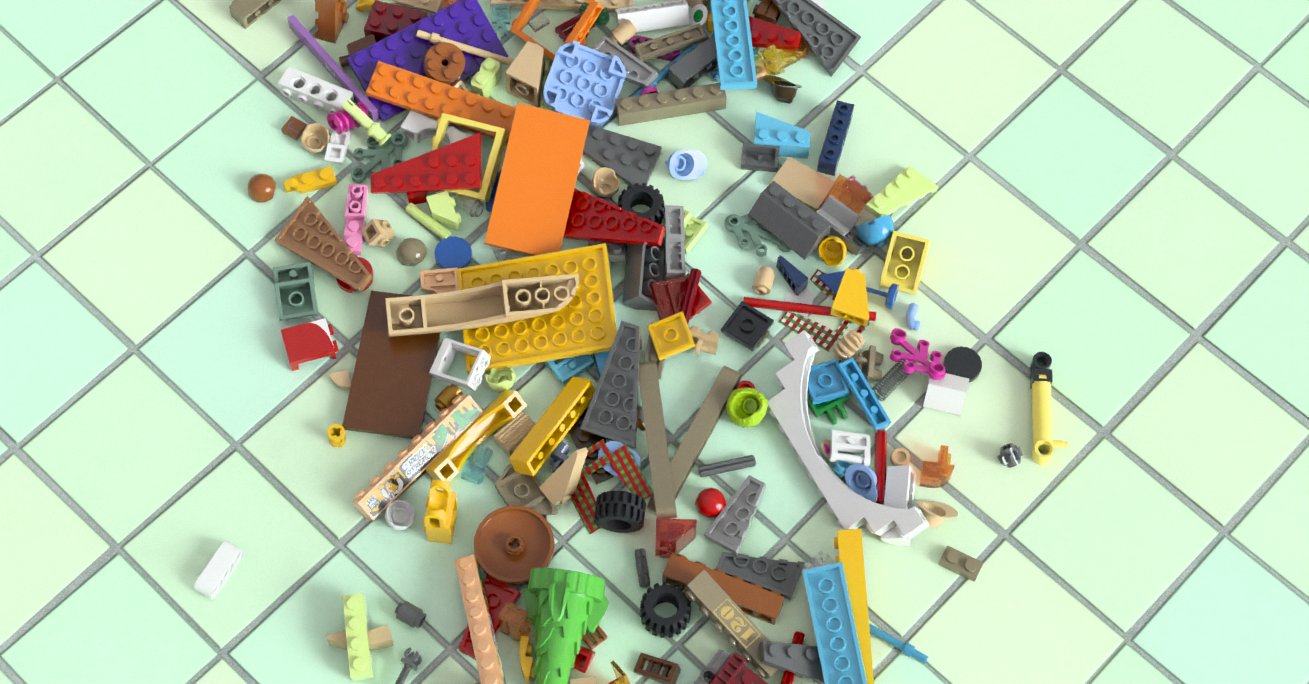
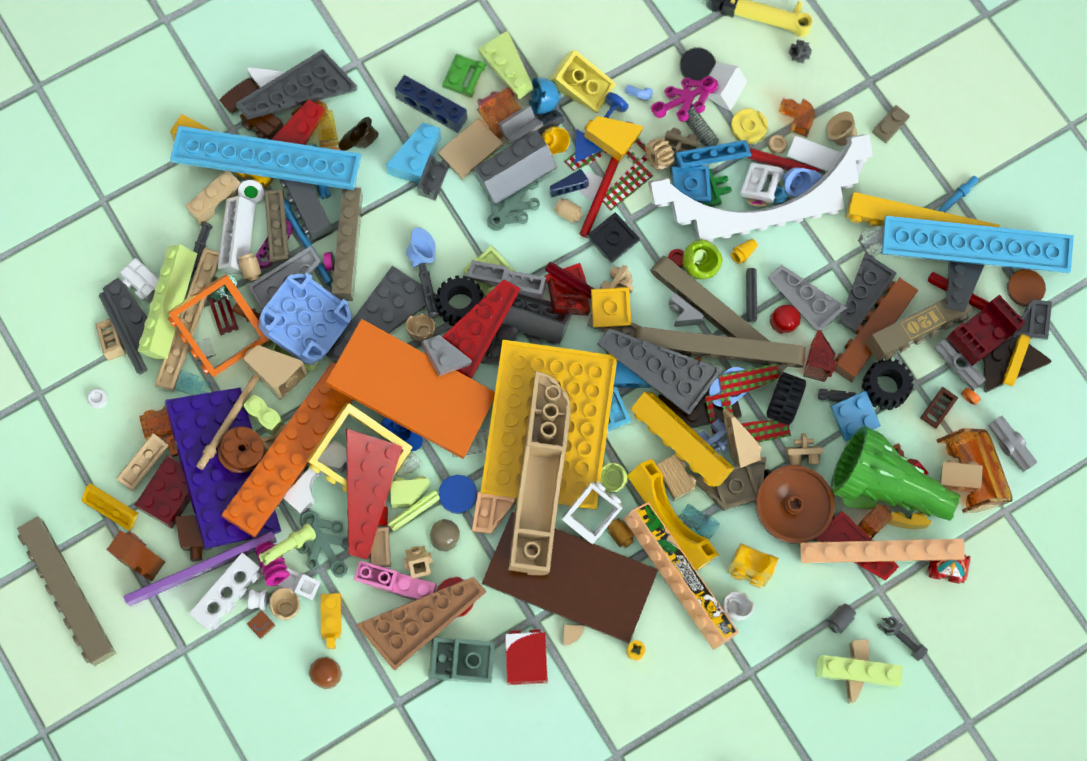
camera: 75 degrees left, 10 degrees up
none -> white wheel [248,589,267,610]
none -> tan tile [370,527,391,567]
none -> dark grey piece [418,263,439,318]
none -> light grey wing [421,335,472,377]
none -> bright green plate [442,54,486,97]
none -> light grey slope [669,293,704,327]
none -> yellow cone [730,238,758,264]
none -> light yellow tile [731,108,768,144]
none -> tan hips [785,433,823,465]
none -> dark azure plate [830,391,881,441]

